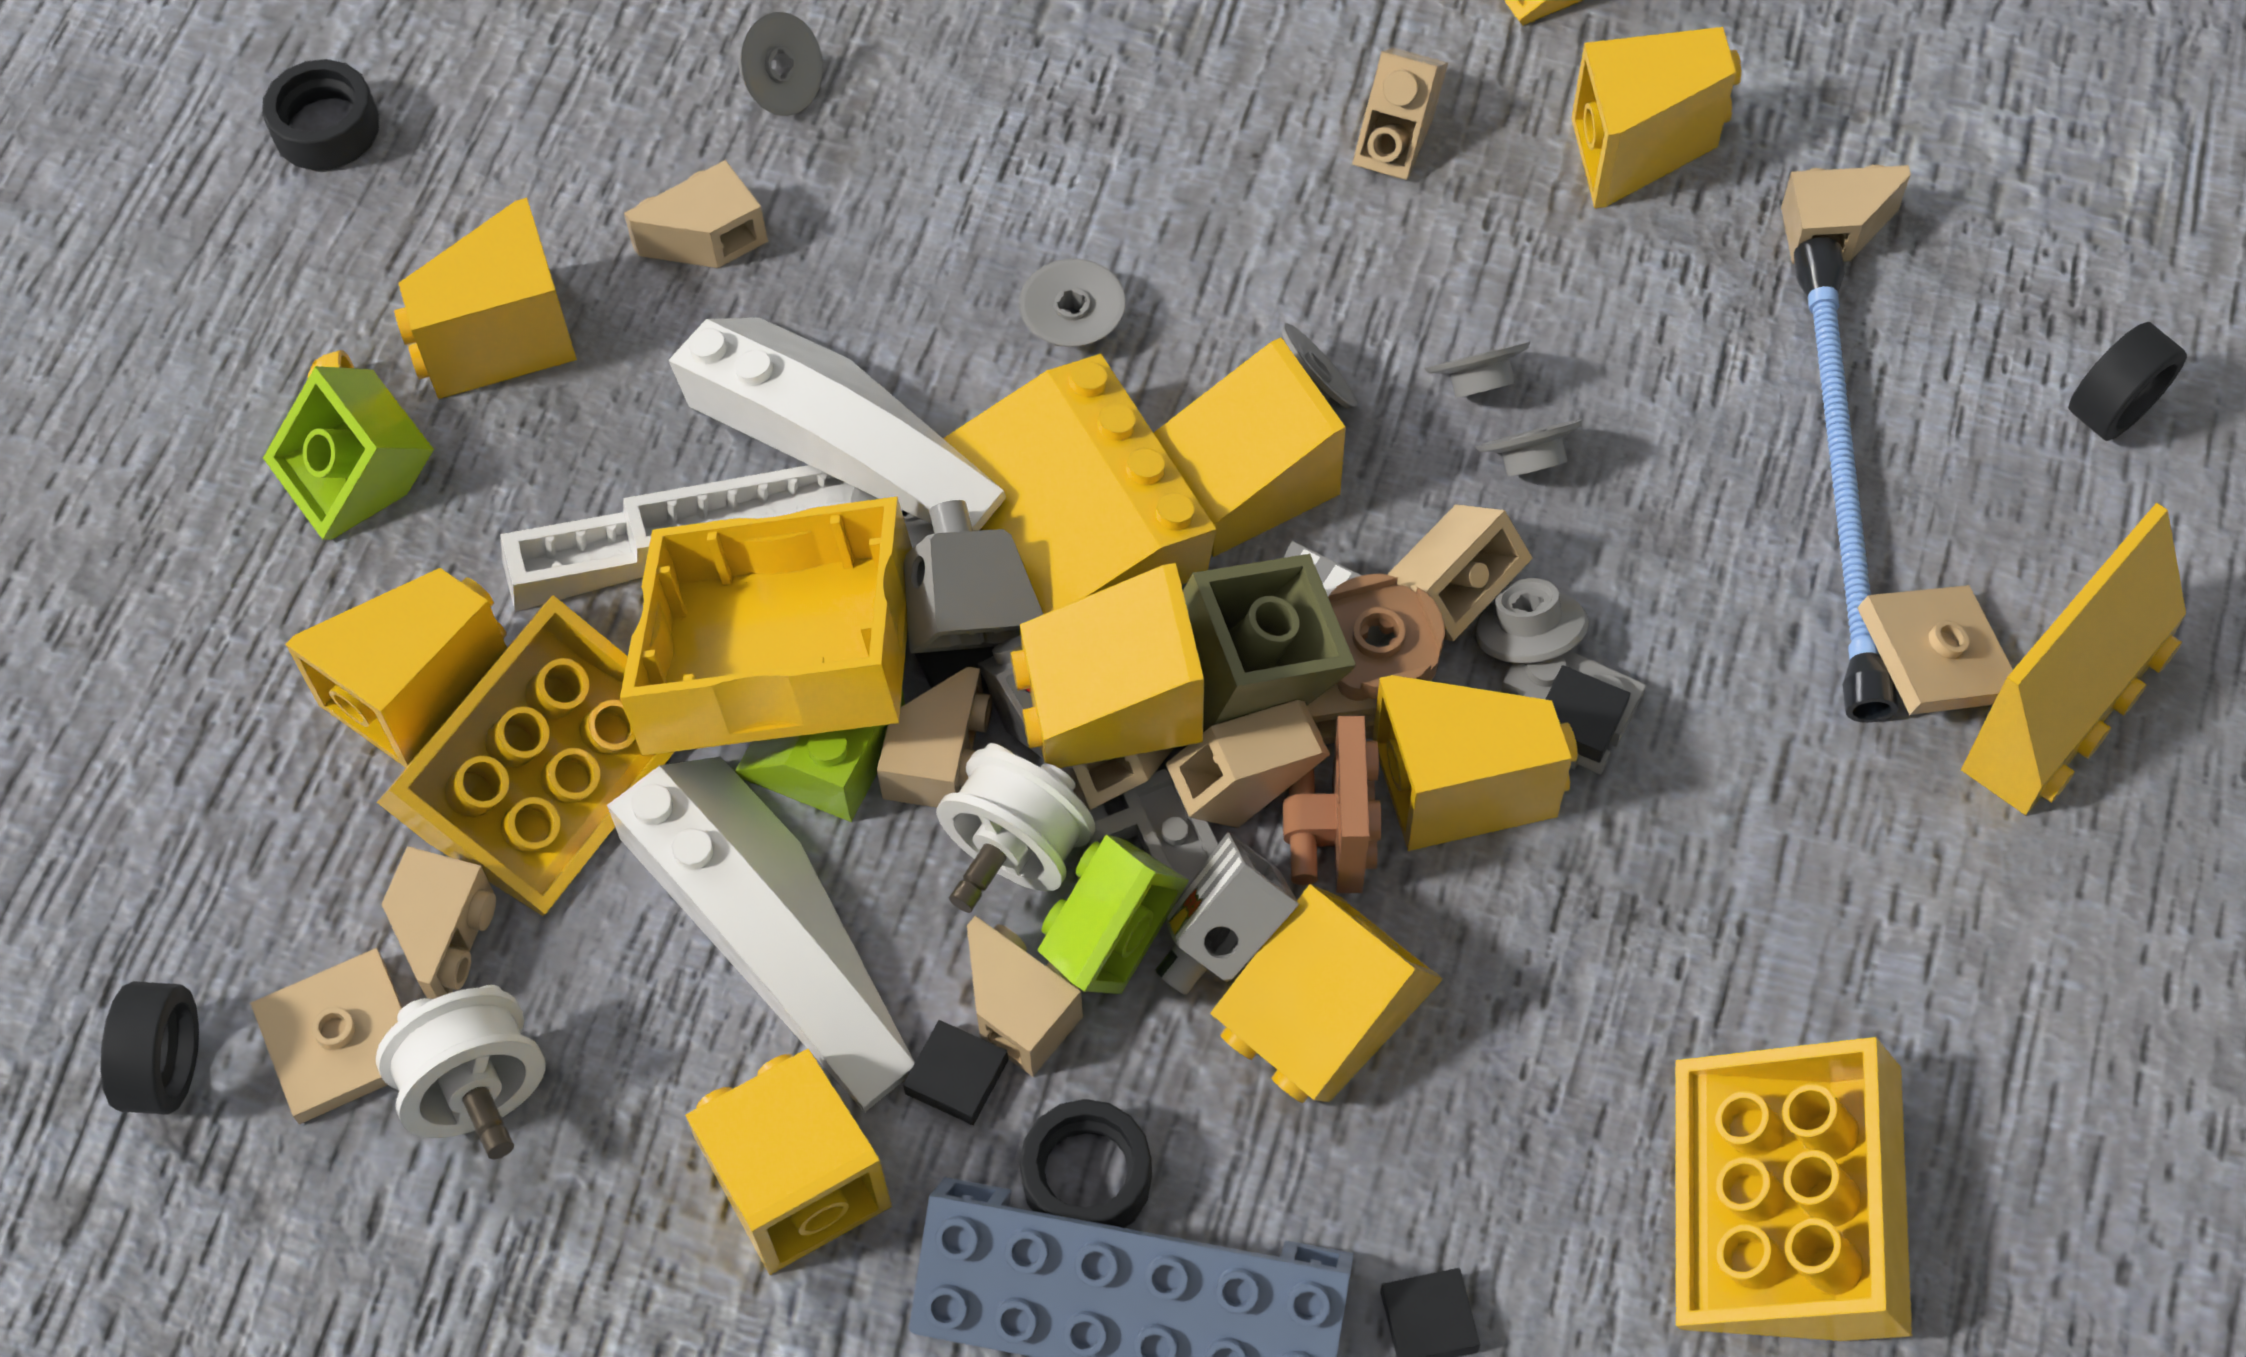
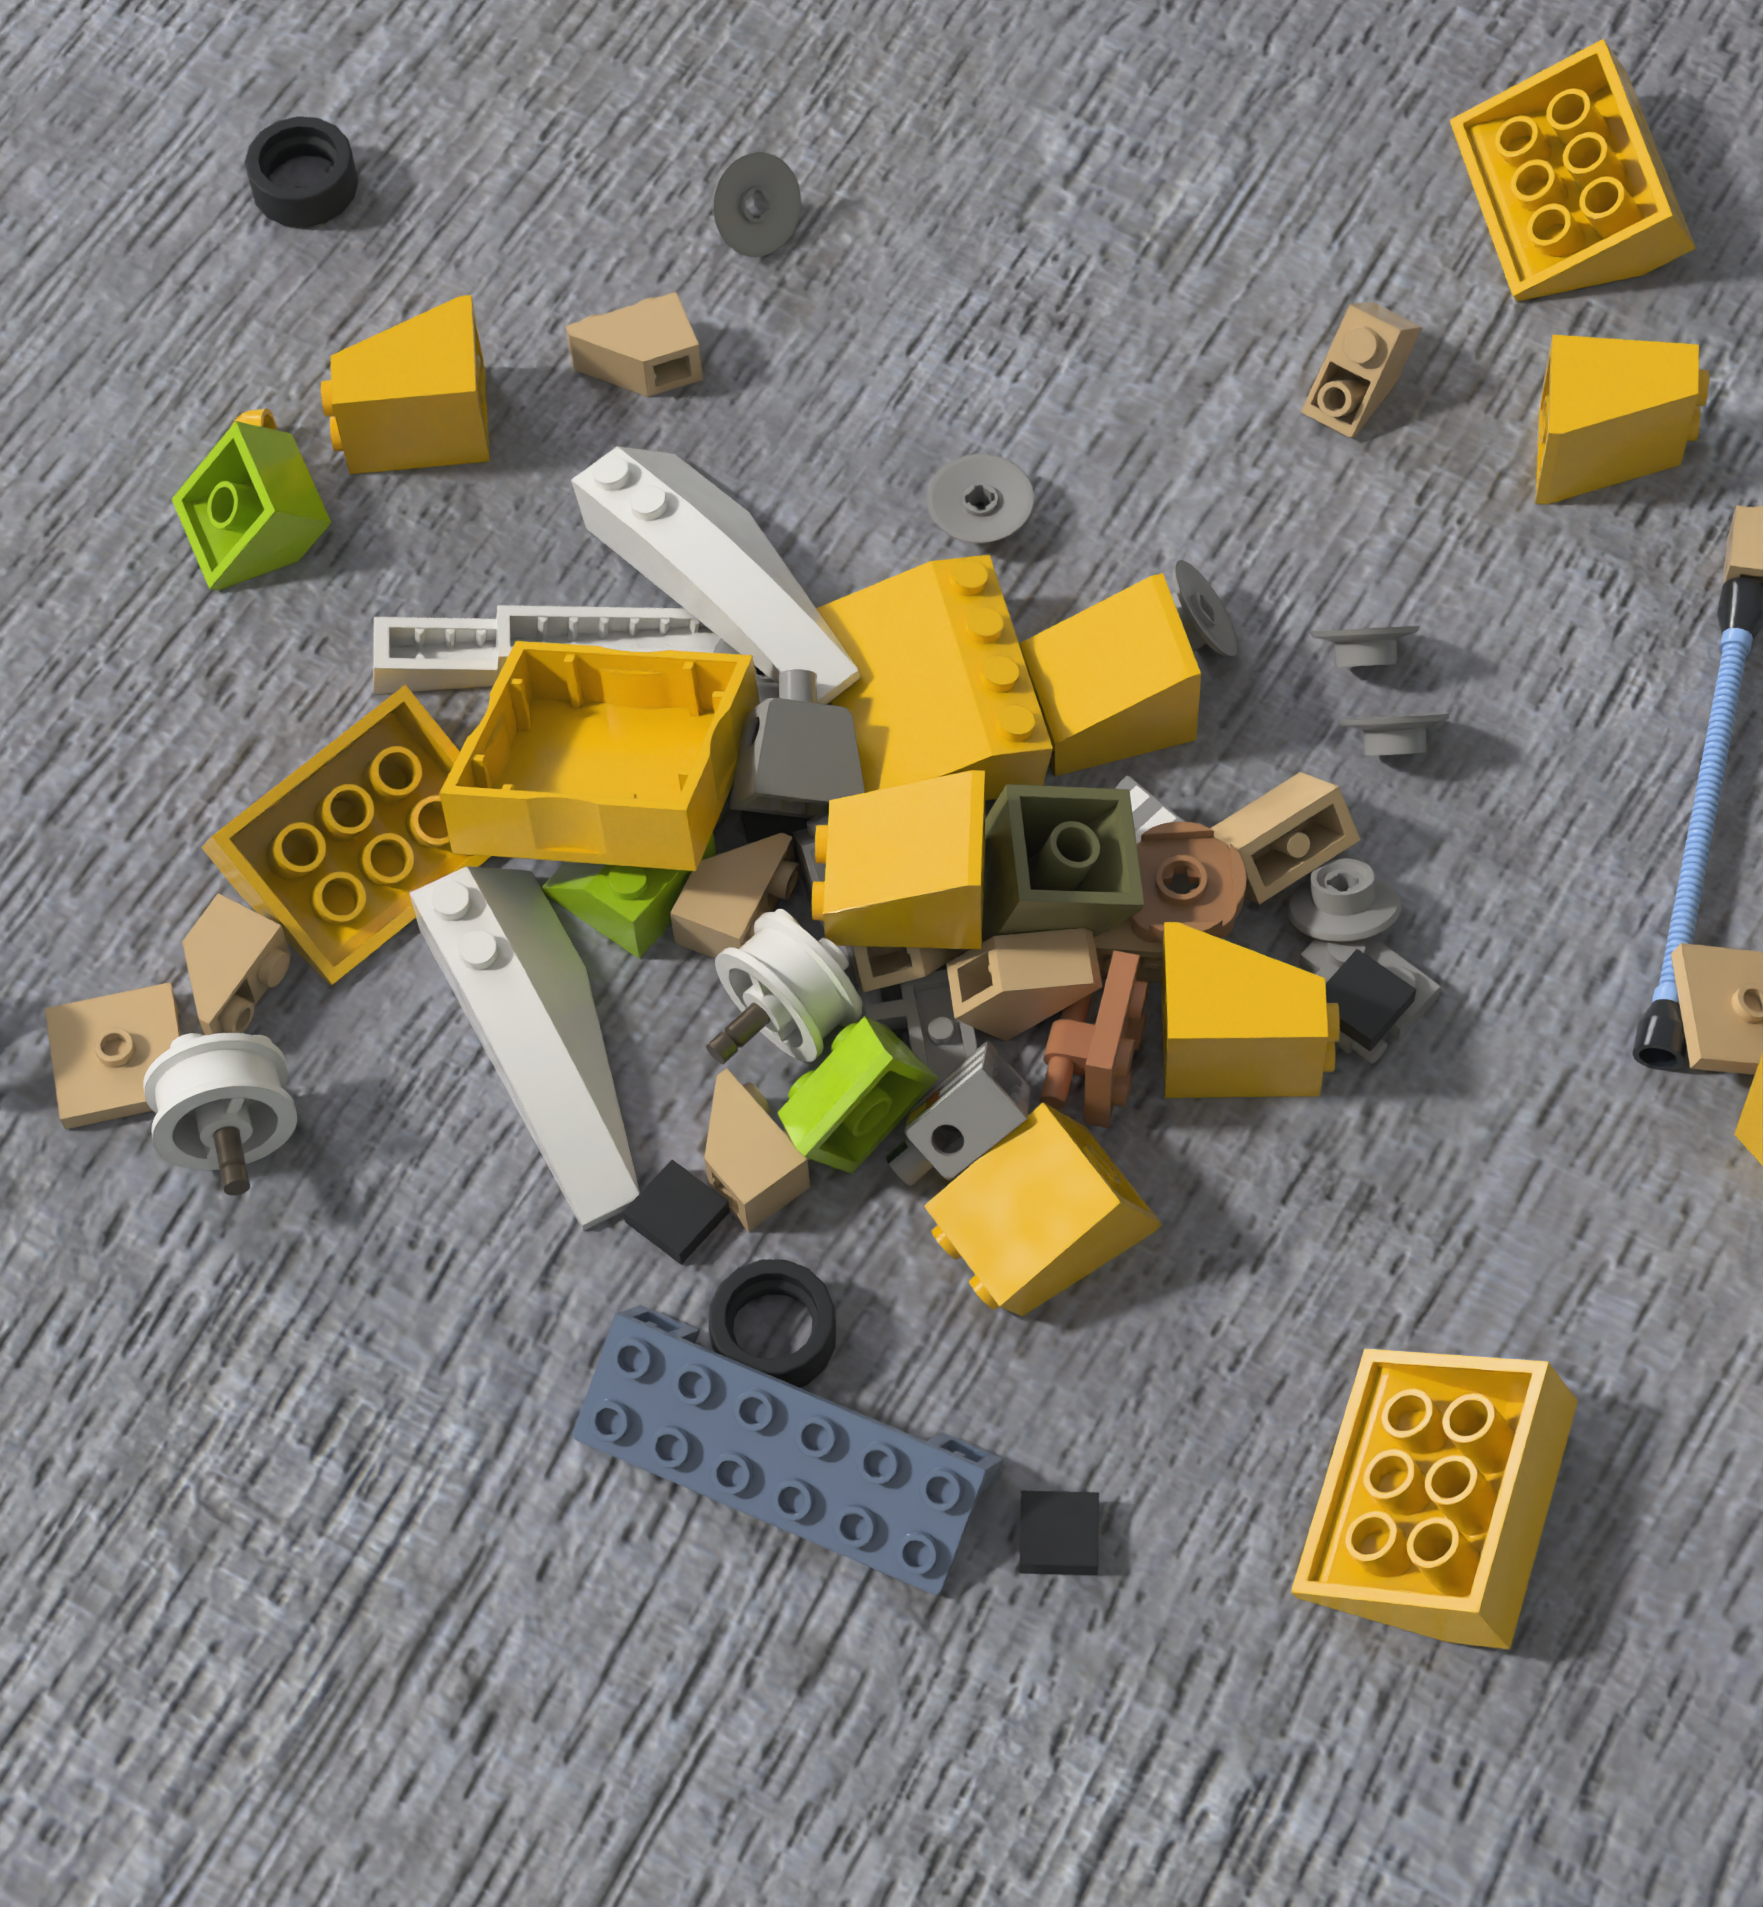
camera: 15 degrees right, 0 degrees up
yellow slope [285,568,507,768] -> none
yellow slope [685,1048,892,1275] -> none

